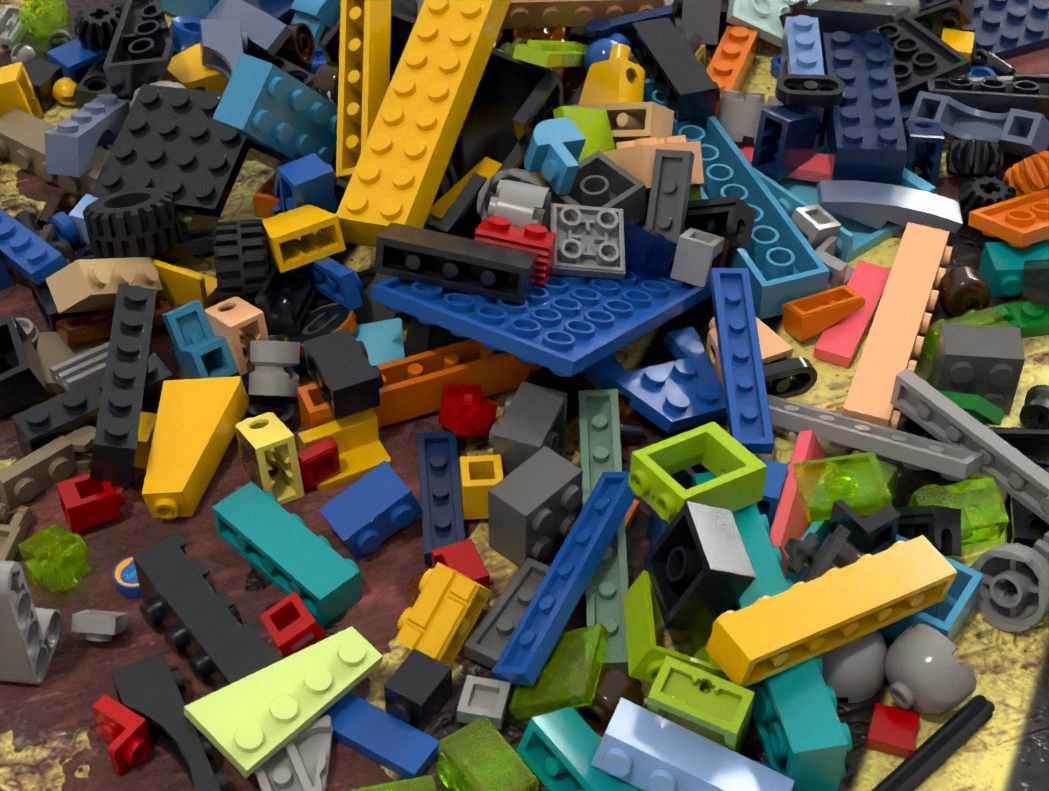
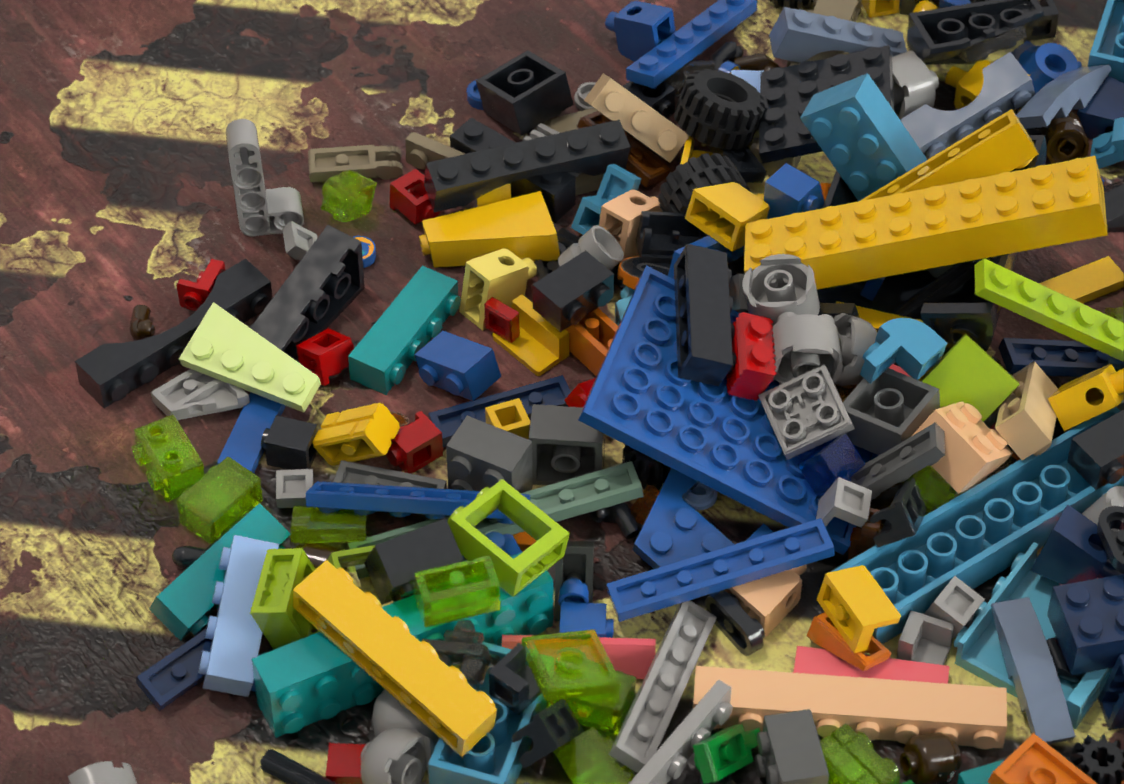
camera: 75 degrees right, 5 degrees up
none -> clear neon green brick [414,556,500,627]
none -> light grey brick [742,254,820,326]
none -> yellow panel [817,565,901,653]

